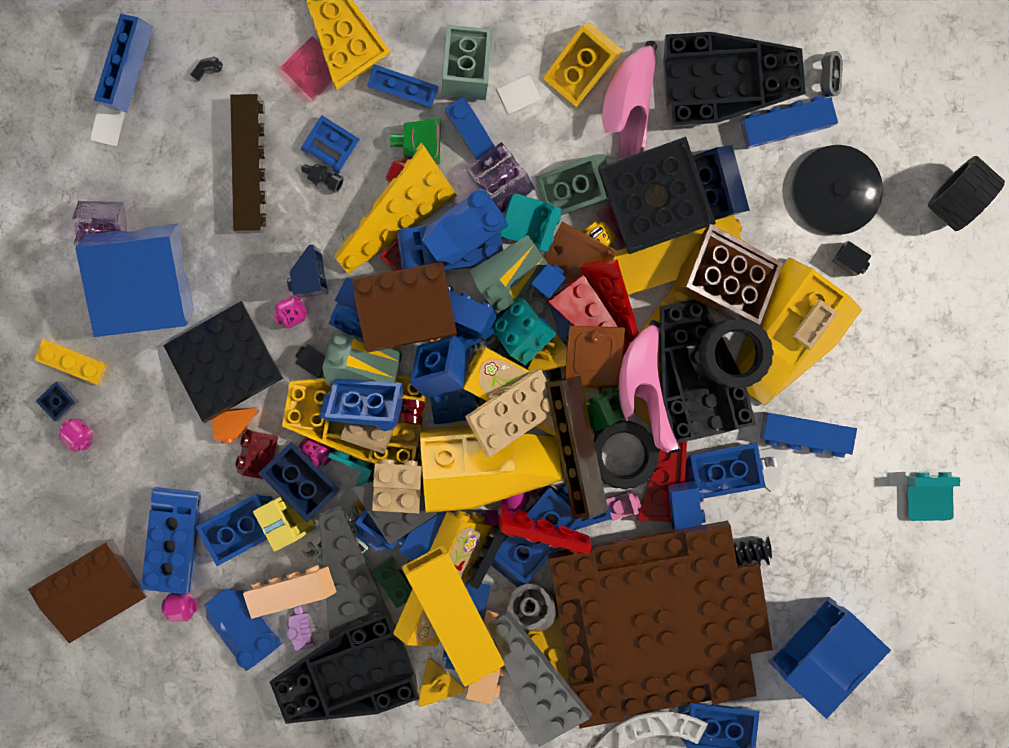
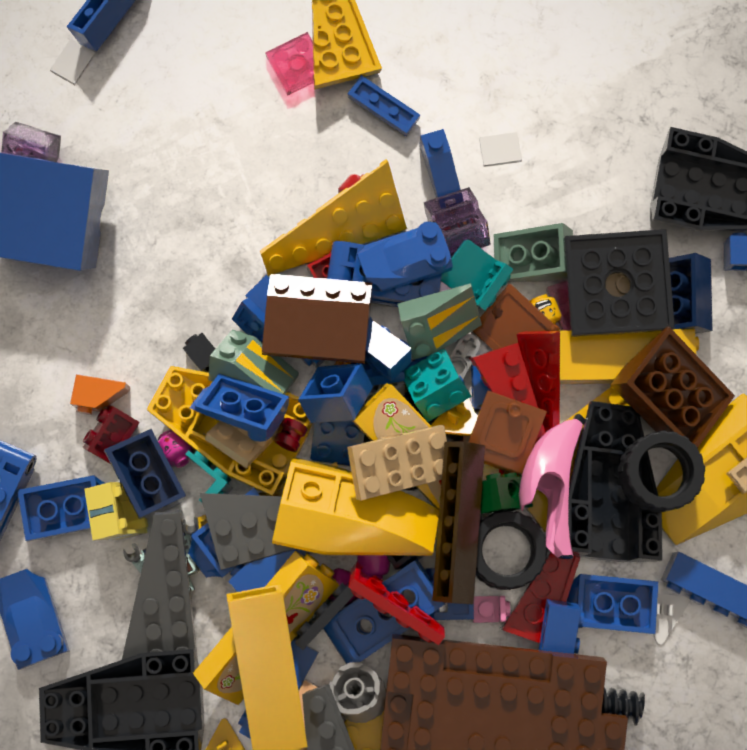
camera: 15 degrees right, 10 degrees down
black plate [163,301,283,423] -> none
black arm [190,56,223,81] -> none
dark brown brick [230,94,268,233] -> none
light nougat brick [243,565,336,619] -> none
dark pink head [272,296,308,329] -> none
dark blue slope [287,244,329,298] -> none
lavender piece [287,605,315,651] -> none
blue plate [301,115,361,174] -> none
black piece [301,164,344,193] -> none
dark green brick [371,555,413,609] -> none
tan plate [372,459,422,514] -> none
green torso [390,118,441,164] -> none
sand green slope [441,25,492,100] -> none
blue slope [530,264,565,300] -> none
yellow slope [543,22,624,107] -> none
bright pink piece [602,41,658,159] -> none

